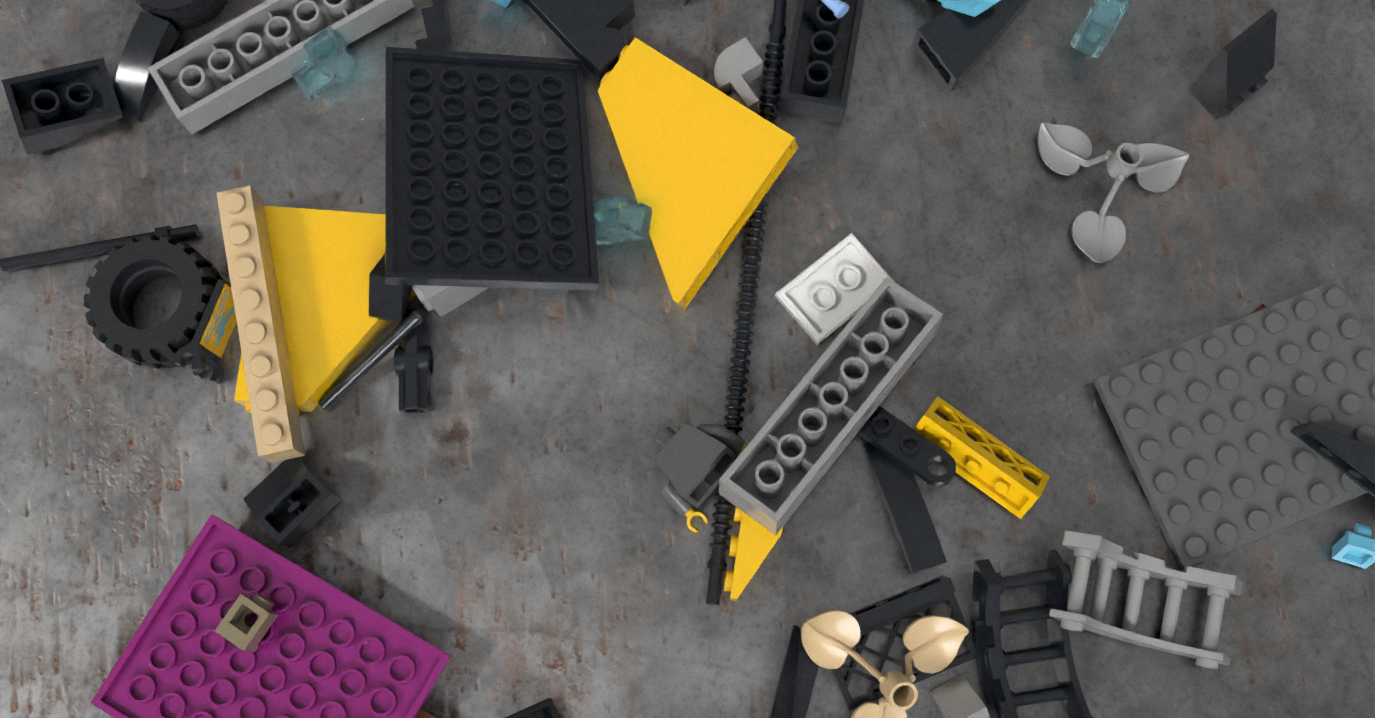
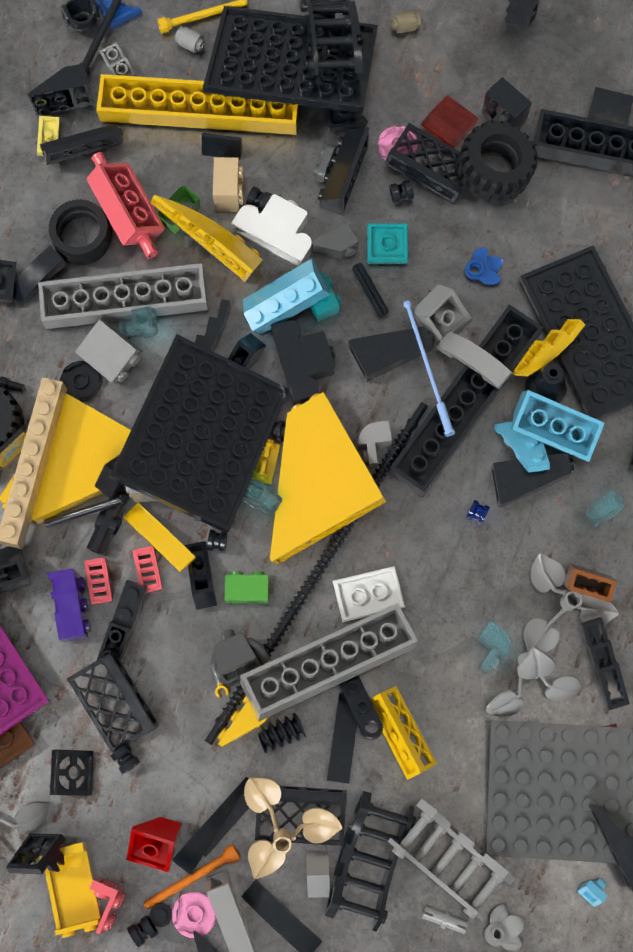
camera: 25 degrees right, 0 degrees up
none -> dark purple wedge [47,568,91,642]
none -> black tile [60,361,102,402]
none -> black fence [67,650,158,753]
none -> light grey brick [75,319,143,384]
none -> coral slope [84,558,113,605]
none -> black slope [96,580,148,665]
none -> black wheel [110,744,140,775]
none -> yellow slope [123,503,196,573]
none -> coral slope [132,546,163,593]
none -> black slope [185,541,217,610]
none -> black wheel [207,529,227,553]
none -> bright green brick [225,571,269,604]
none -> black slope [228,333,266,369]
none -> yellow hinge [251,439,280,485]
none -> black piece [258,713,306,753]
none -> black plate [272,420,286,441]
none -> light grey pin [421,904,469,935]
none -> clear blue wheel [466,500,490,525]
none -> clear light blue brick [476,621,511,673]
none -> light grey plate [484,904,525,951]
none -> light grey plant [486,646,582,717]
none -> dark orange brick [564,563,617,602]
none -> black slope [580,617,630,710]

